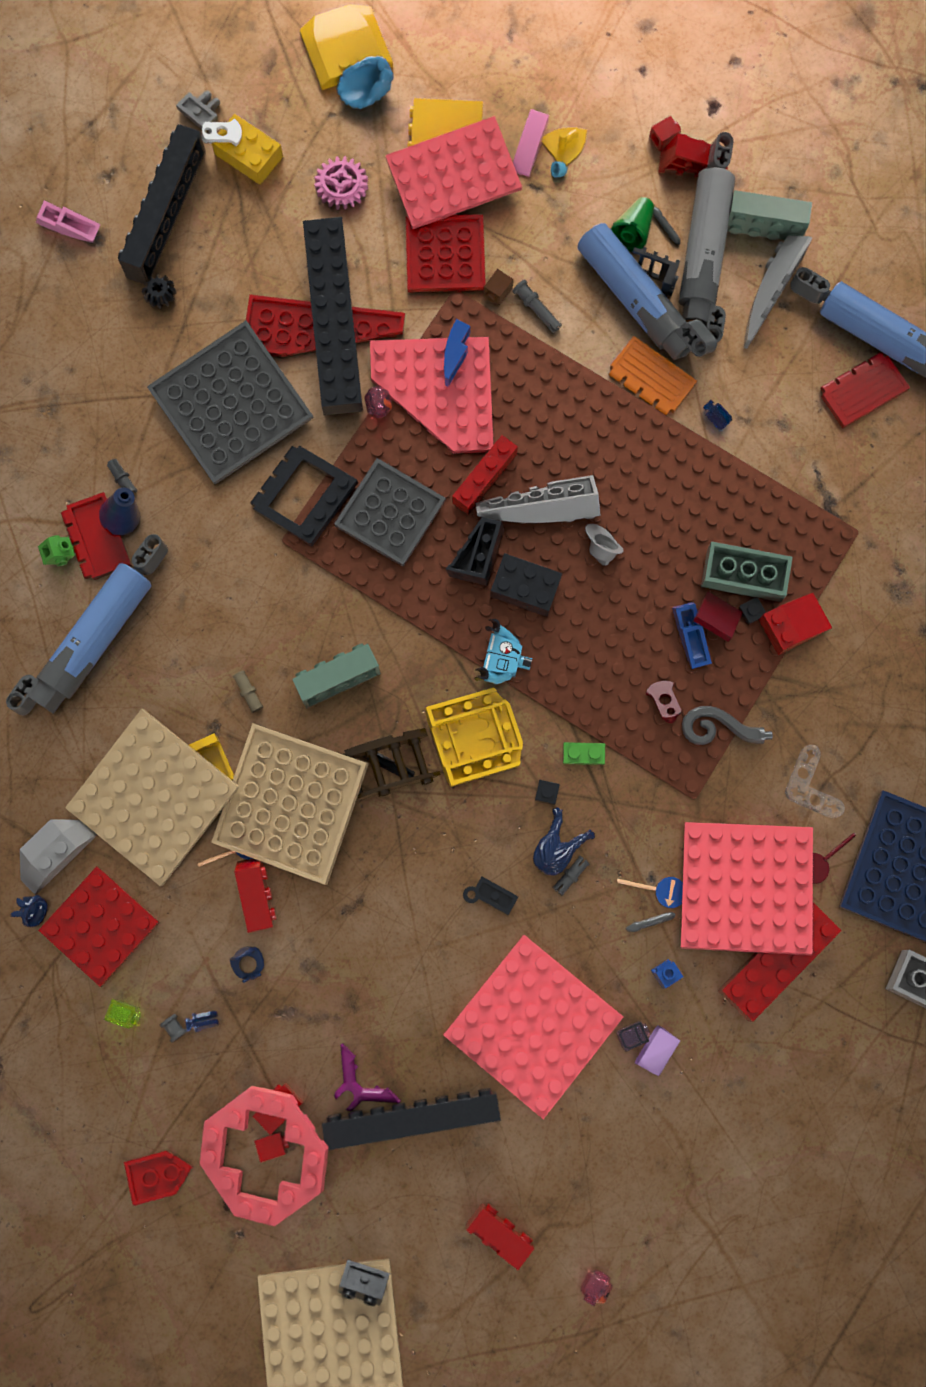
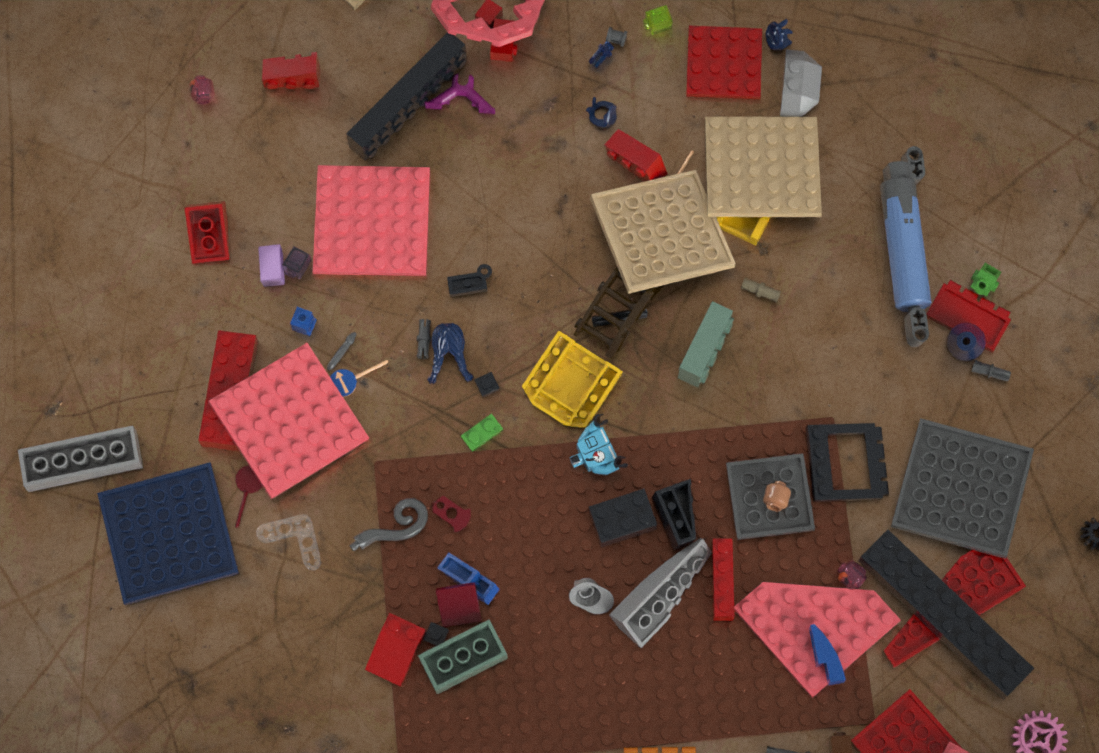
camera: 145 degrees right, 5 degrees down
none -> red slope [184,201,230,264]
none -> nougat head [763,481,791,512]

